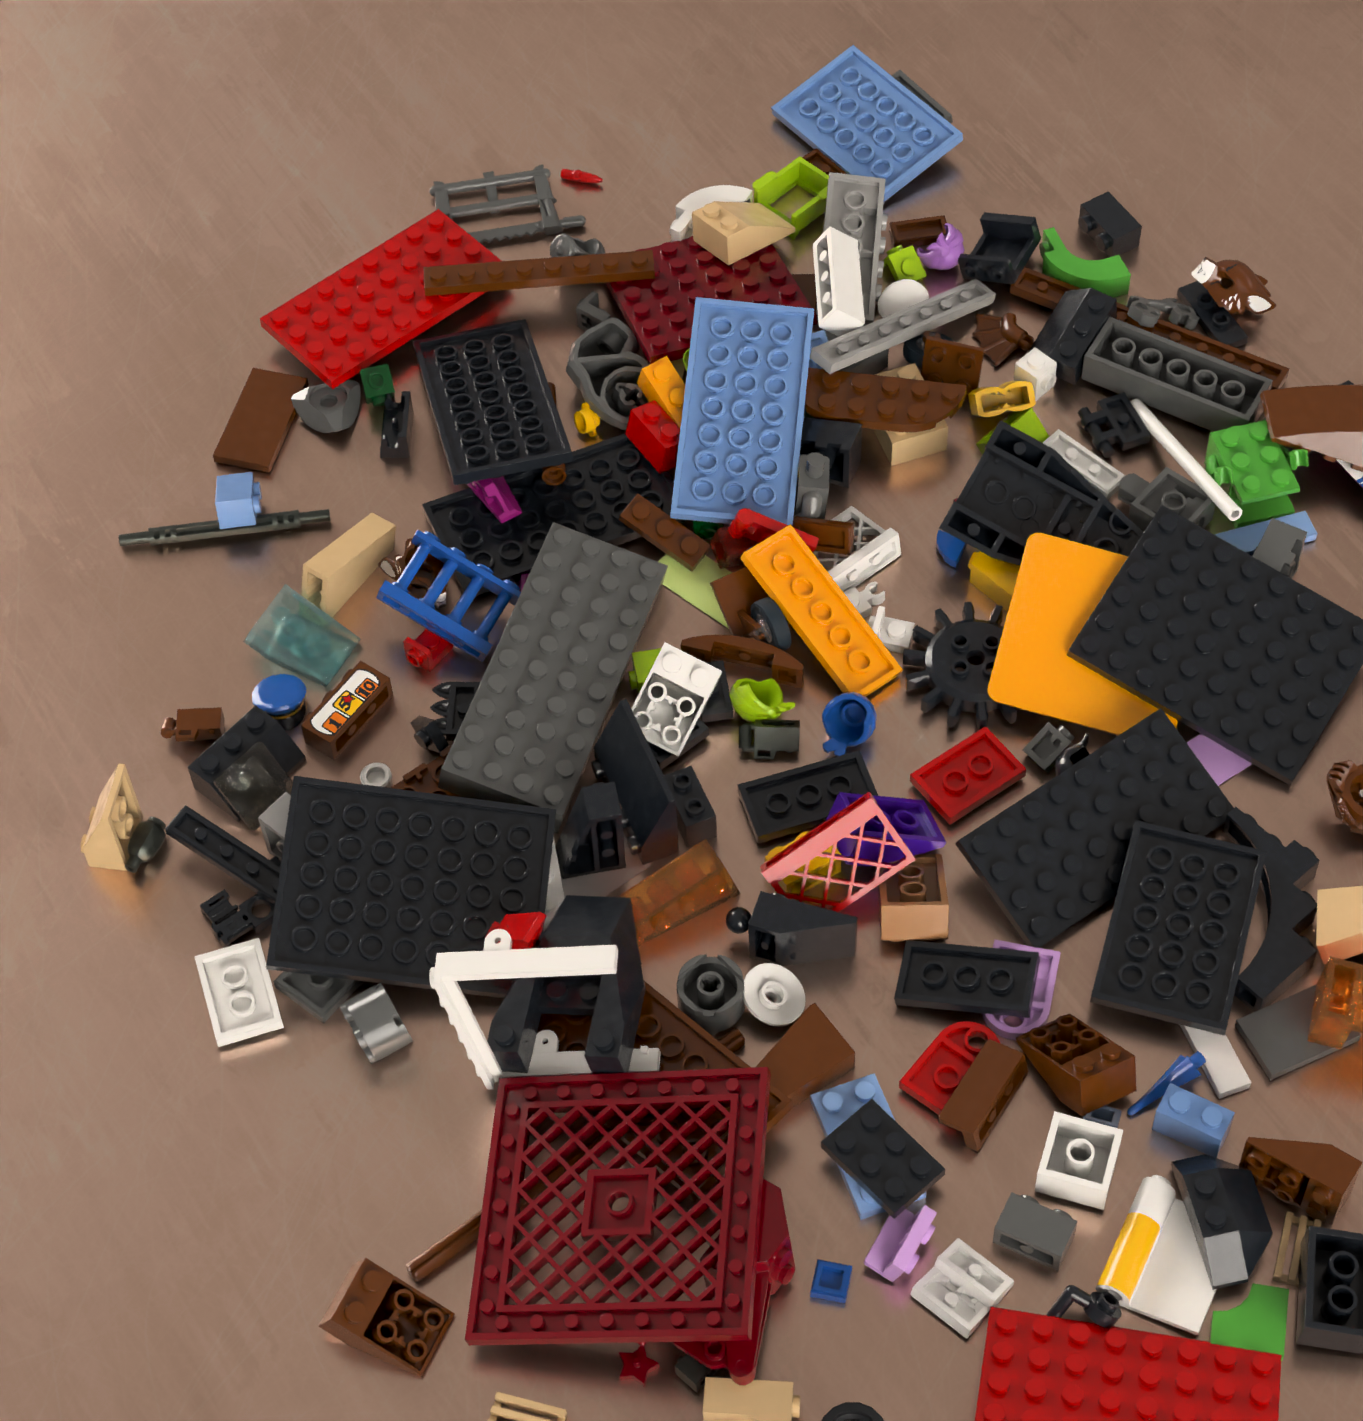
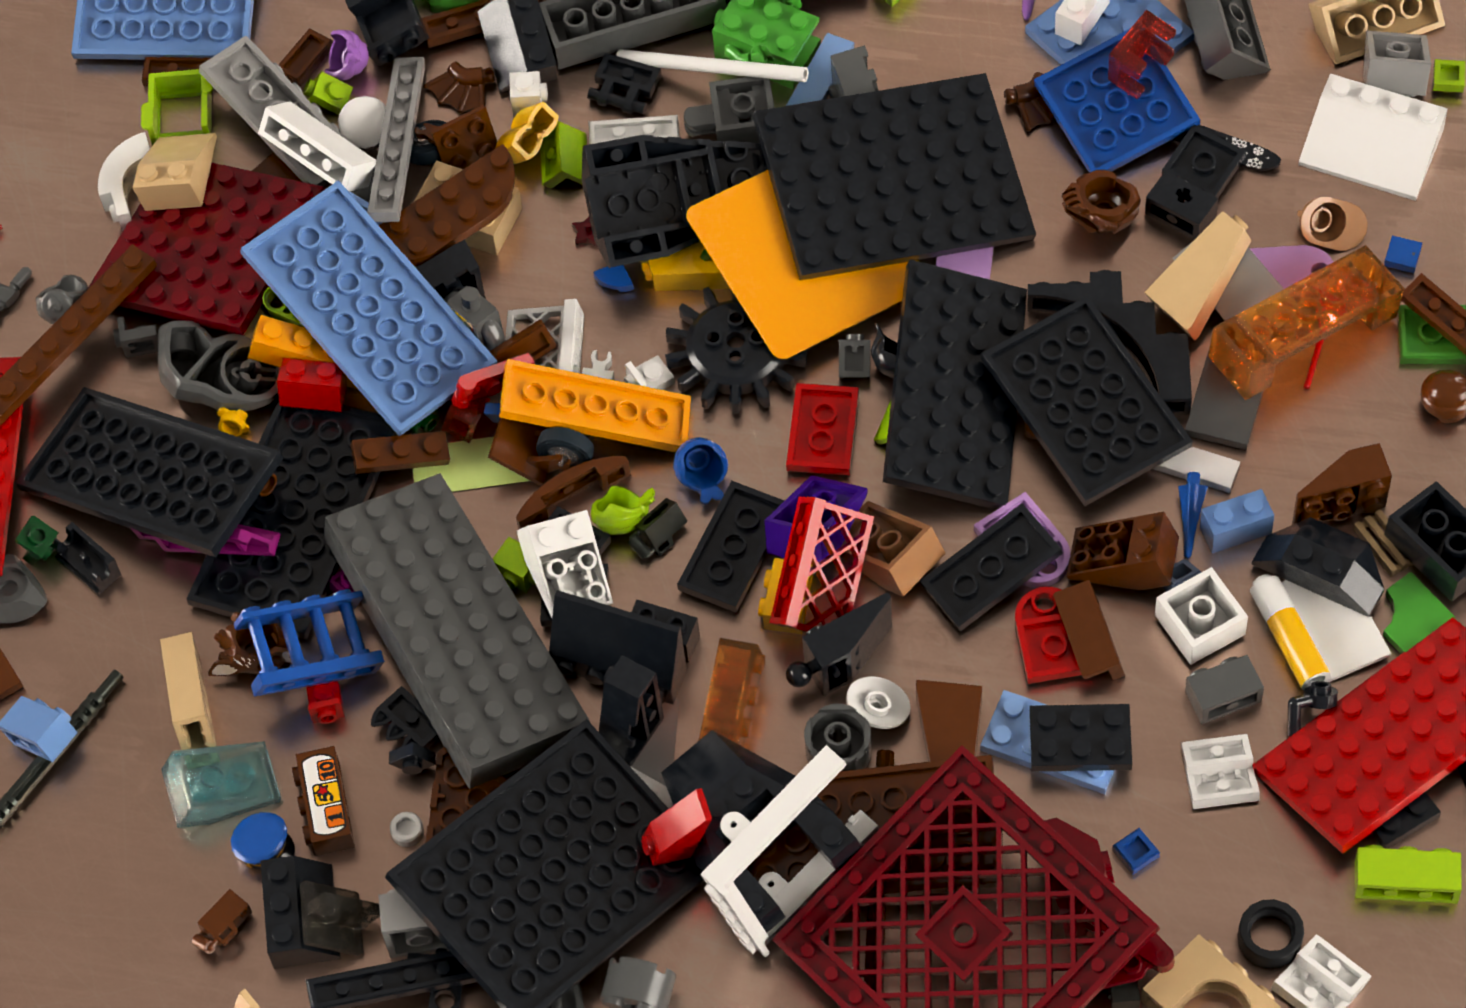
camera: 45 degrees left, 5 degrees up
lavender bracket [863,1205,937,1282] -> none

